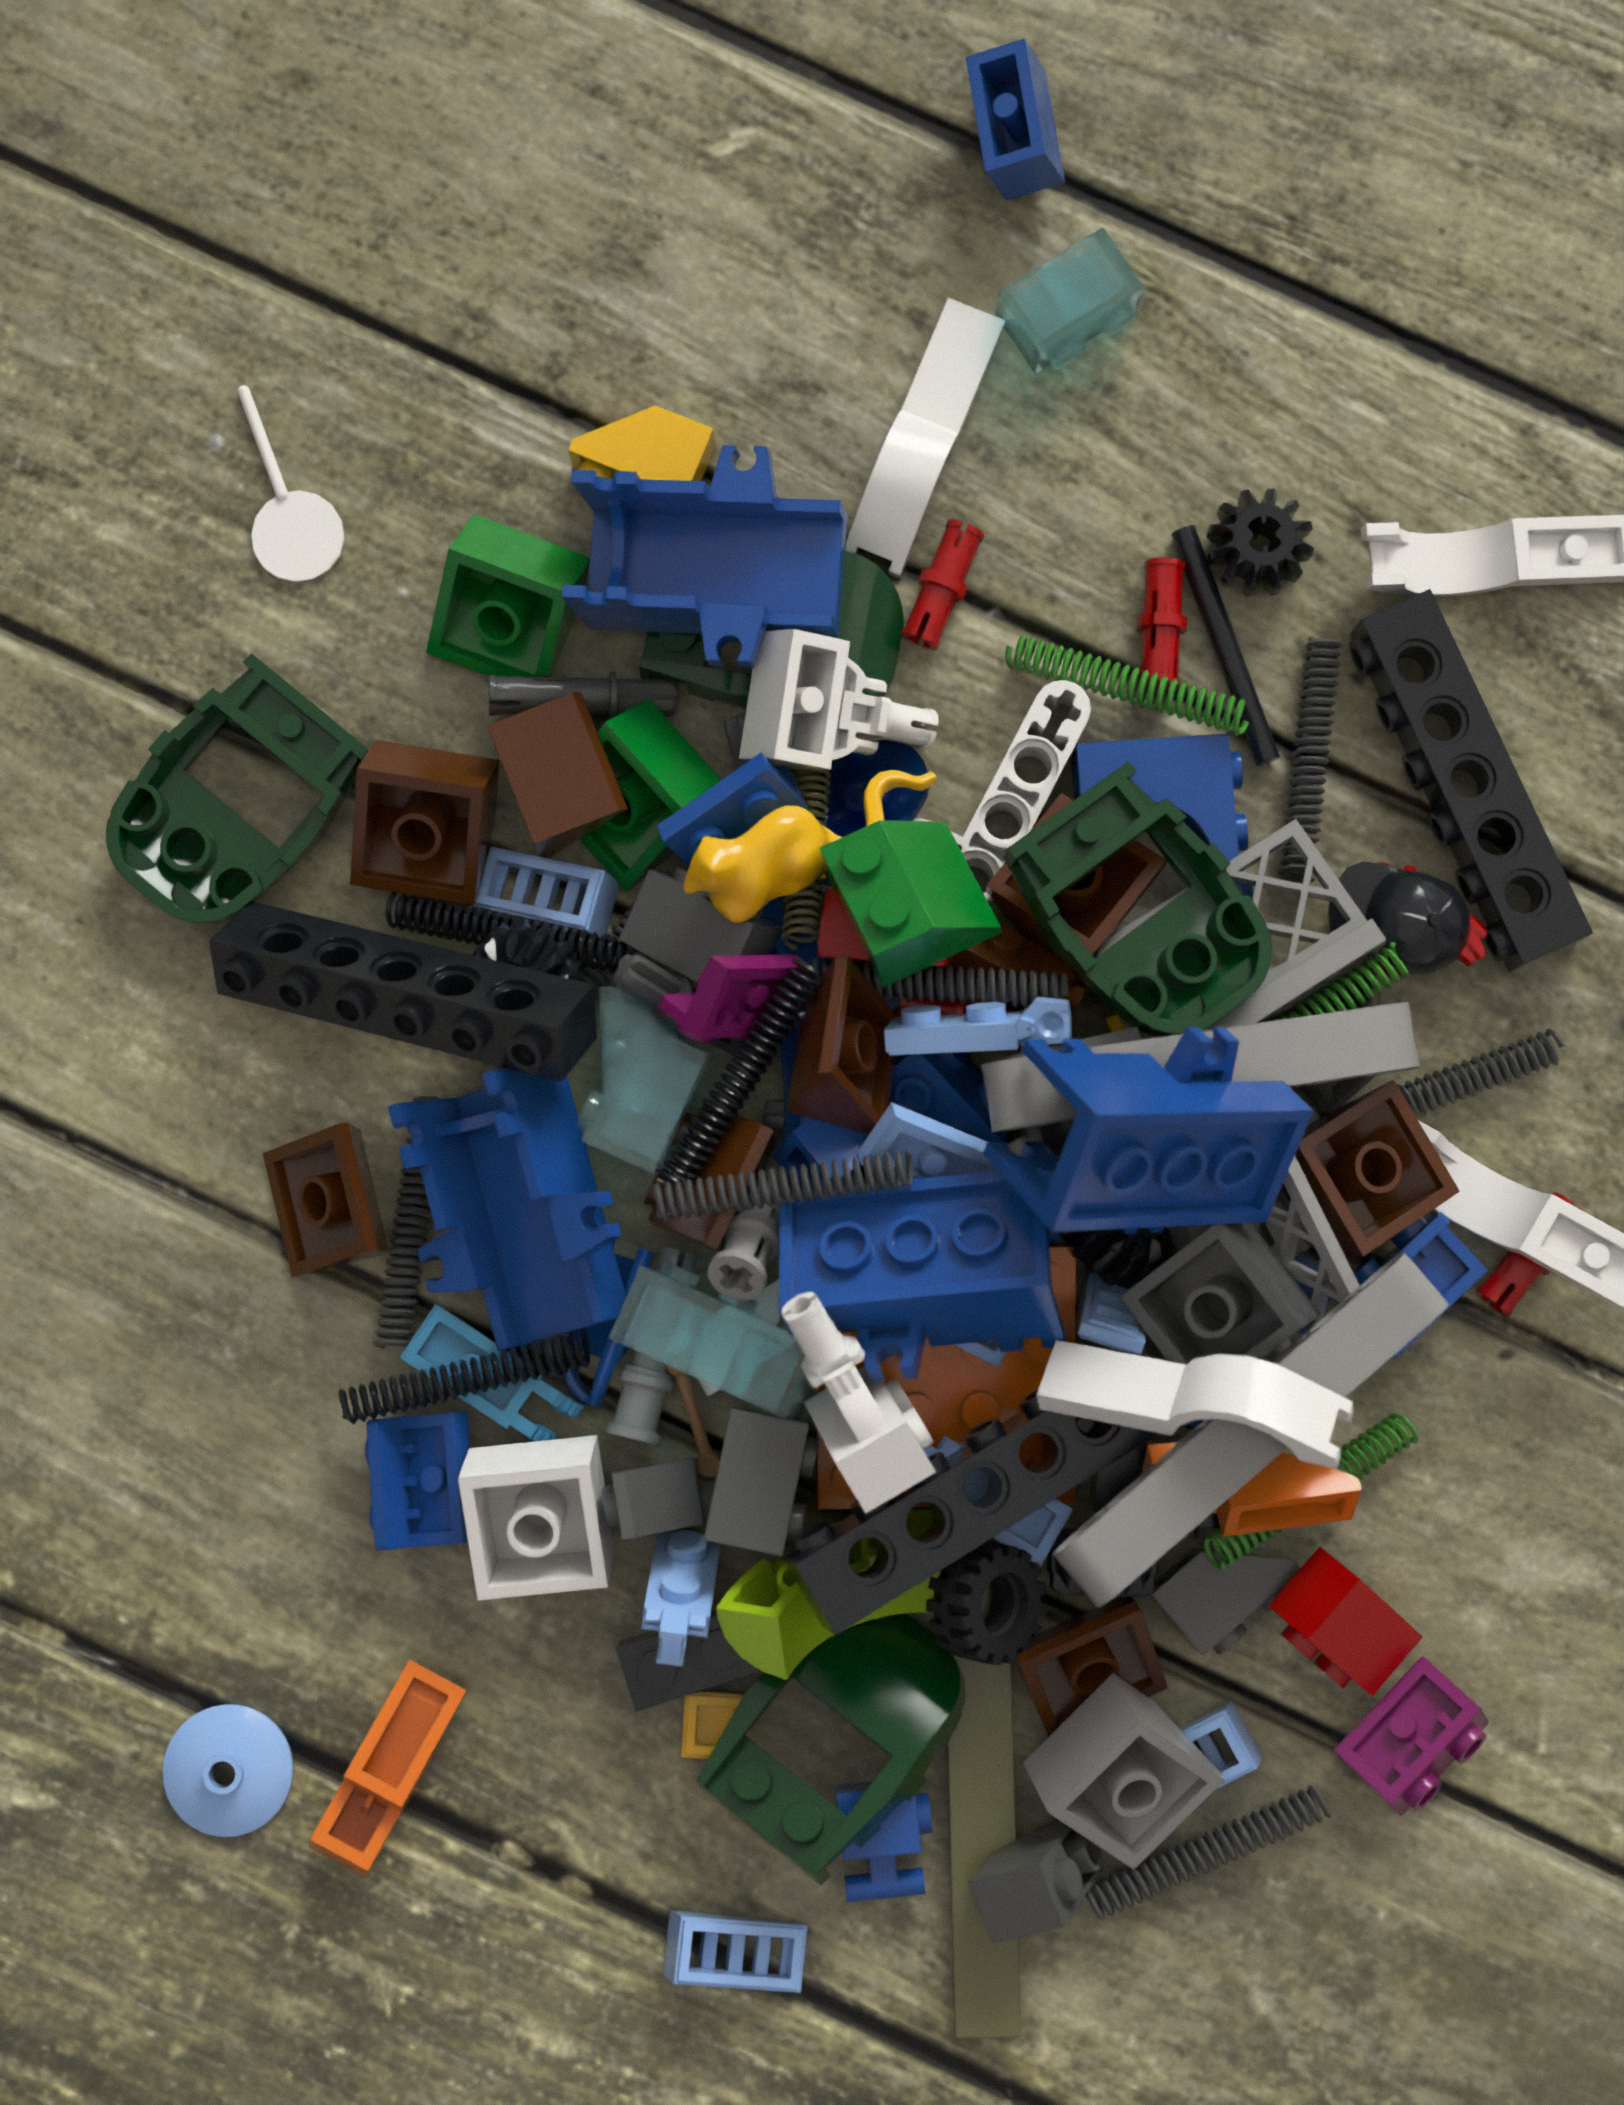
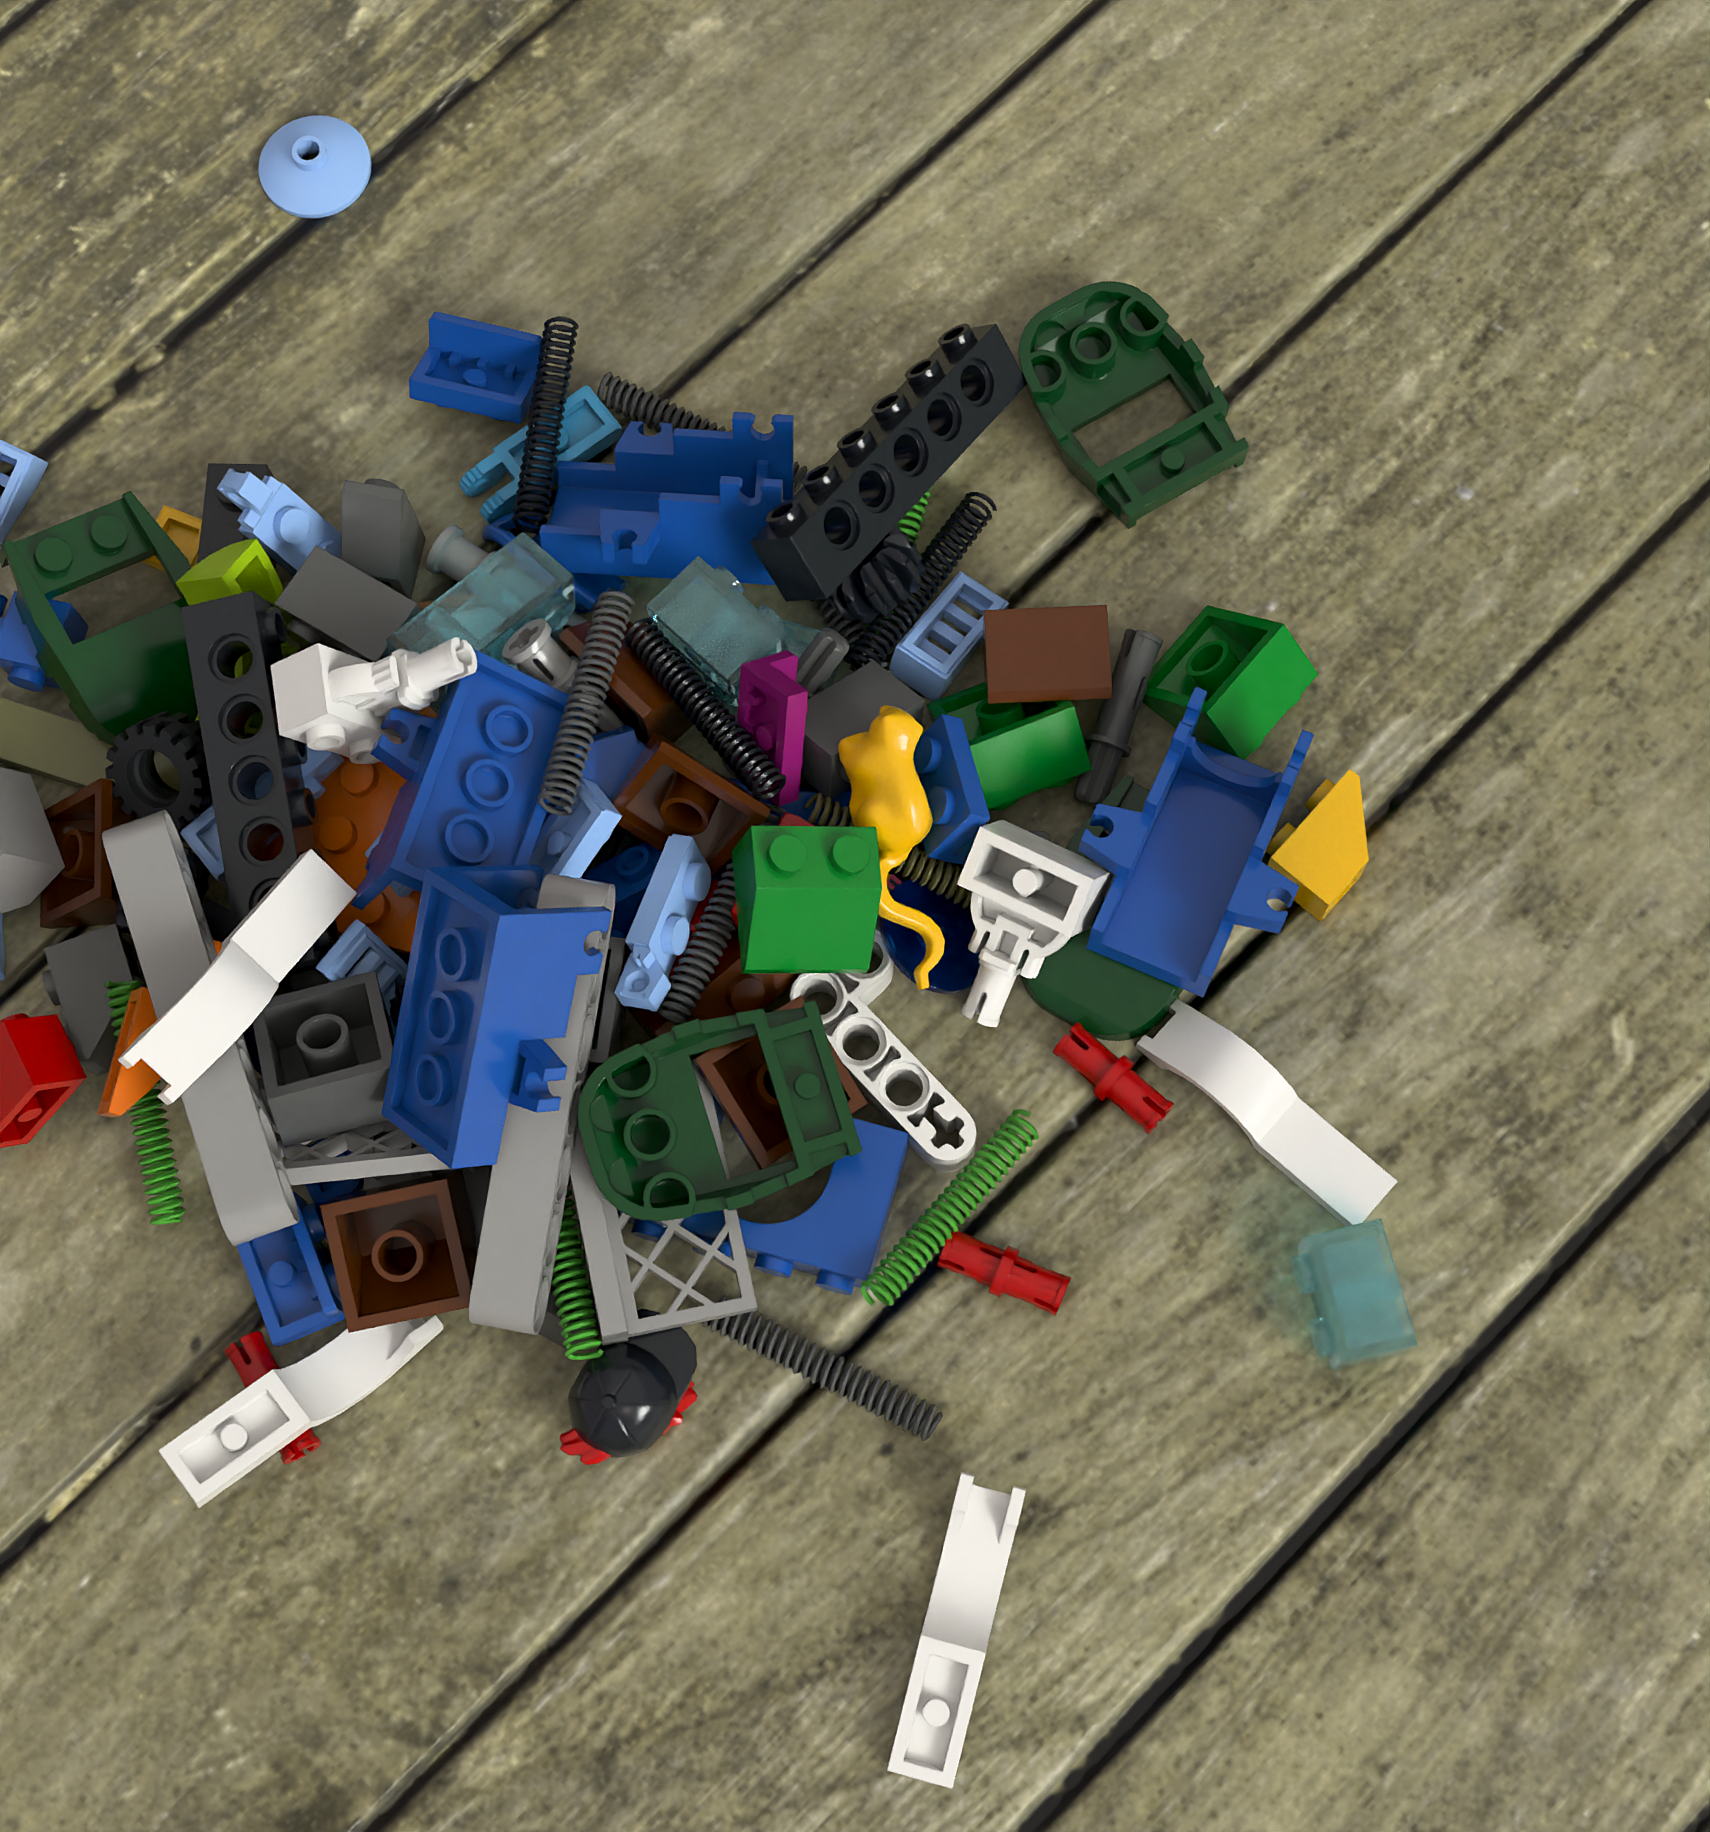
camera: 120 degrees right, 10 degrees down
white piece [238,385,345,583] -> none
reddish brown slope [263,1123,389,1277] -> none
orange slope [309,1659,466,1878] -> none
reddish brown slope [350,740,500,905] -> none
white brick [458,1435,615,1600] -> none
blue brick [966,38,1065,201] -> none
black bar [1171,525,1281,767] -> none
black gear [1206,488,1314,597] -> none
dark grey piece [1320,1029,1565,1118] -> none
black brick [1349,589,1593,972] -> none

